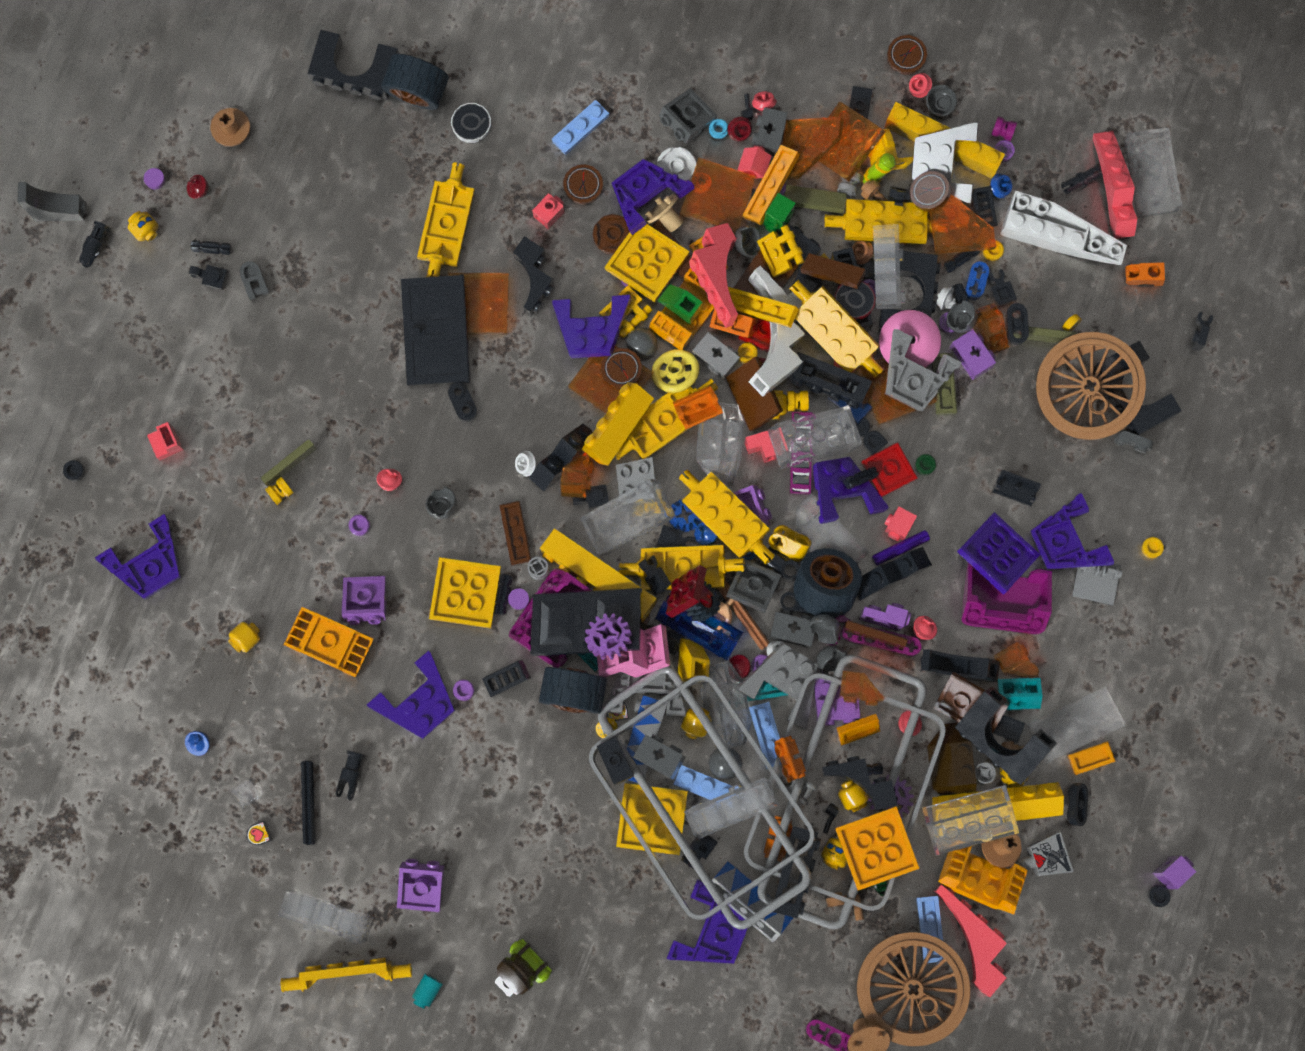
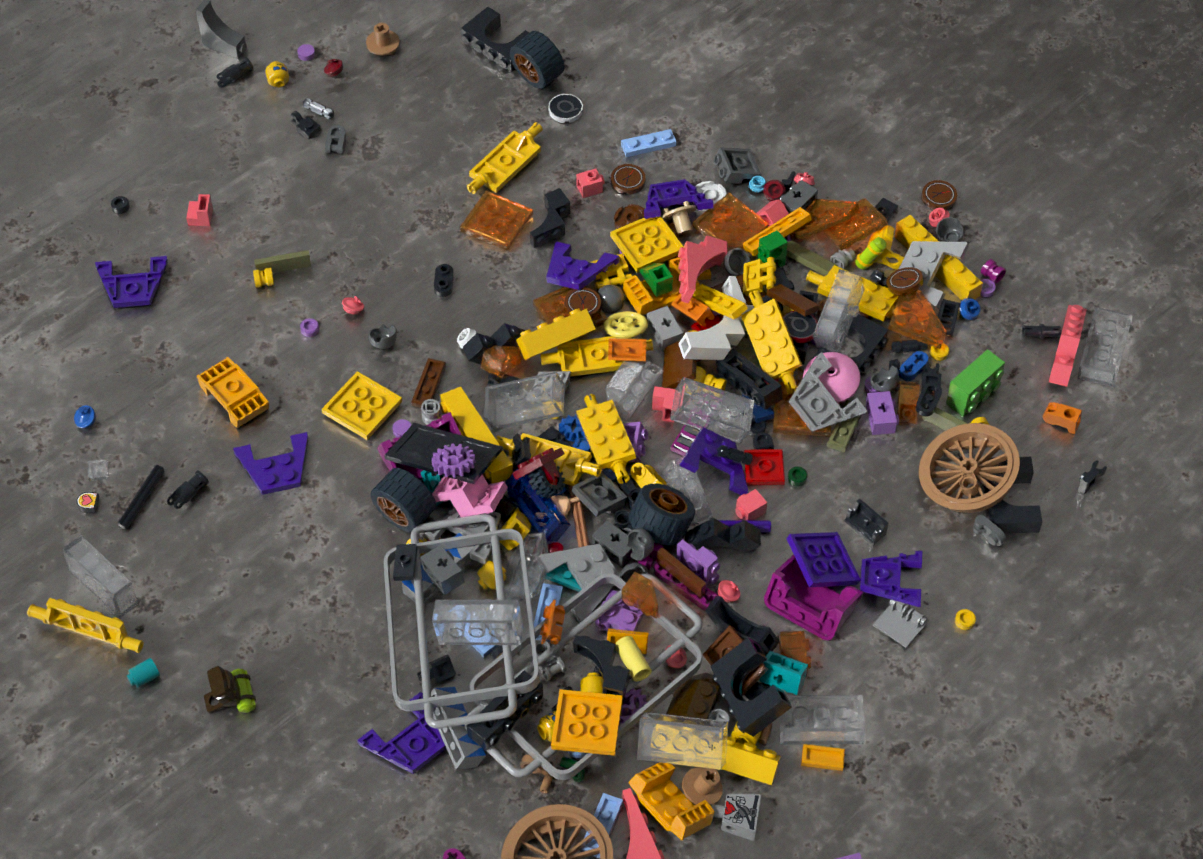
camera: 25 degrees right, 25 degrees down
yellow head [228,621,260,653] -> none
medium lavender plate [342,576,387,625] -> none
medium lavender plate [397,859,445,912] -> none
black door [401,274,470,385] -> none
medium lavender tile [453,680,475,701] -> none
black slope [482,660,531,697] -> none
black axle [494,574,512,615] -> none
yellow plate [616,783,688,855] -> none
medium nougat plate [861,180,889,201] -> none
white hat [936,287,956,310] -> none
white wedge [1000,190,1127,265] -> none
black plate [1067,783,1088,826] -> none
none -> light yellow pin [616,636,652,682]
none -> bright green brick [946,349,1005,417]

